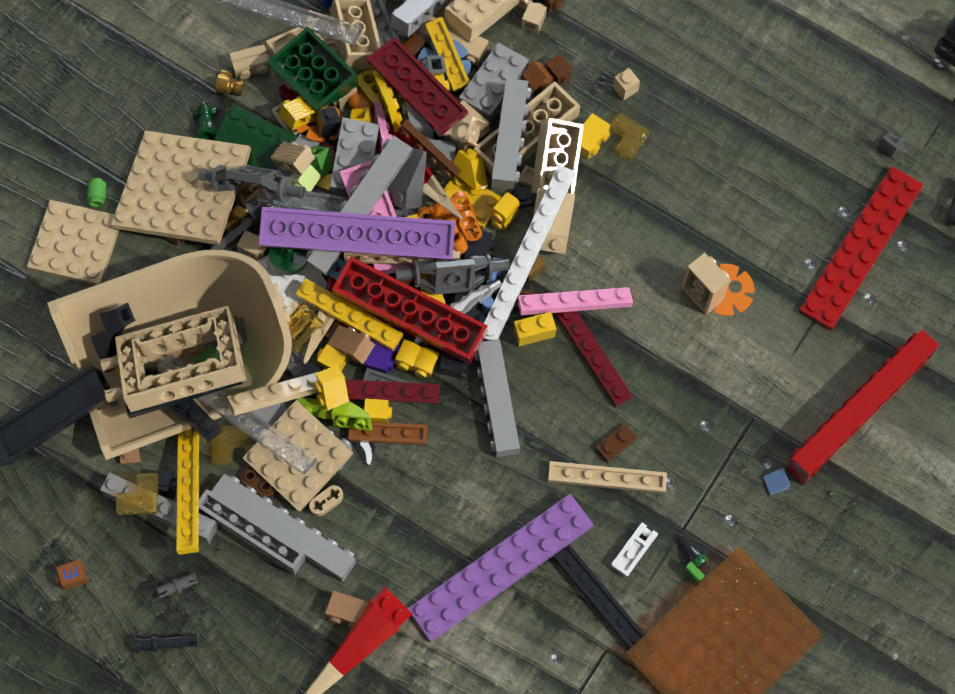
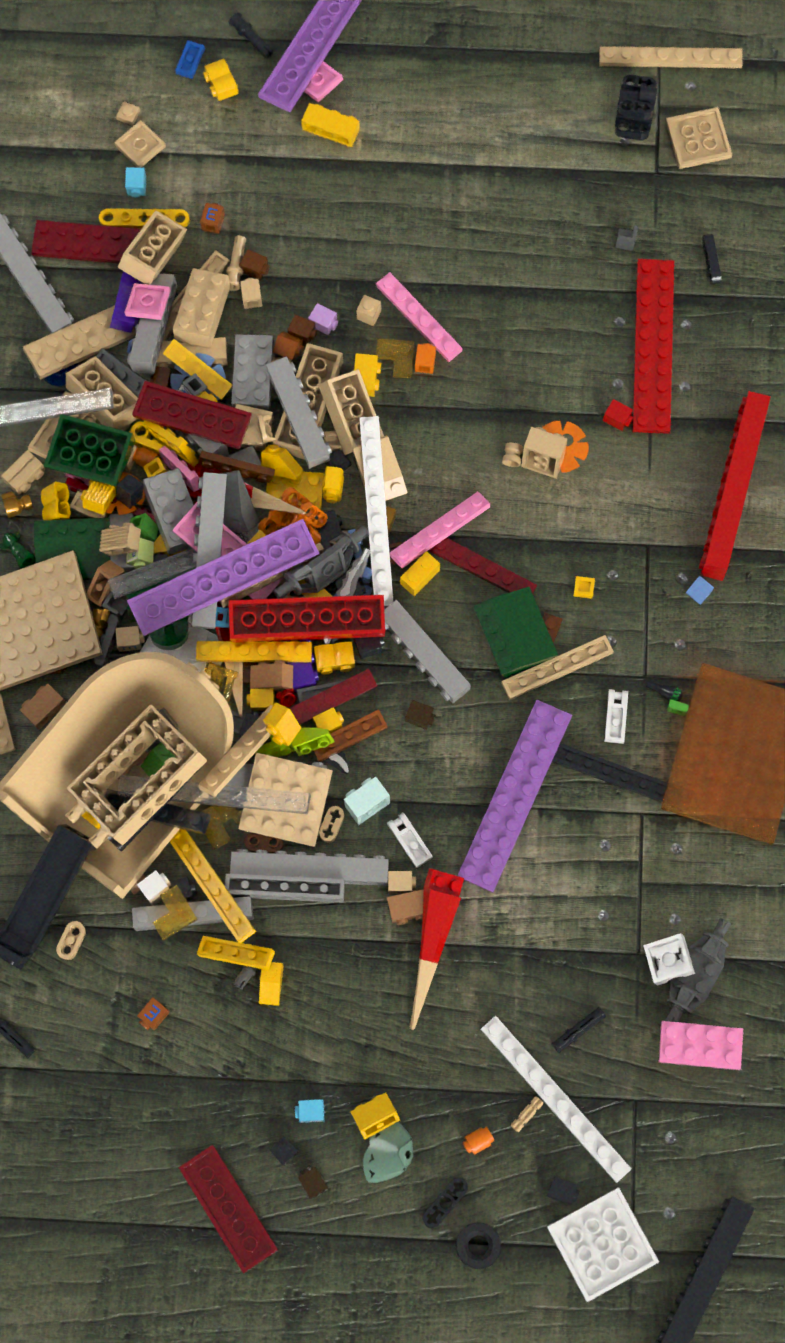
camera: 25 degrees left, 5 degrees up
black arch [90,303,136,373] -> none
black pin [135,634,198,654] -> none
dark grey plate [198,165,306,203] -> none
none -> medium nougat brick [20,684,66,730]
none -> yellow brick [41,481,71,521]
none -> tan plate [56,921,86,960]
none -> white brick [137,871,172,906]
none -> yellow plate [196,936,275,970]
none -> yellow slope [259,962,284,1006]
none -> red plate [276,689,297,707]
none -> lavender brick [308,303,338,335]
none -> light aqua brick [344,777,390,825]
none -> bright pink plate [376,272,462,362]
none -> white plate [387,813,433,868]
none -> tan brick [388,871,416,894]
none -> dark brown brick [405,699,436,730]
none -> orange brick [415,343,436,374]
none -> dark green slope [474,587,559,679]
none -> tan wheel [502,443,524,467]
none -> yellow plate [573,576,595,599]
none -> red brick [603,399,634,431]

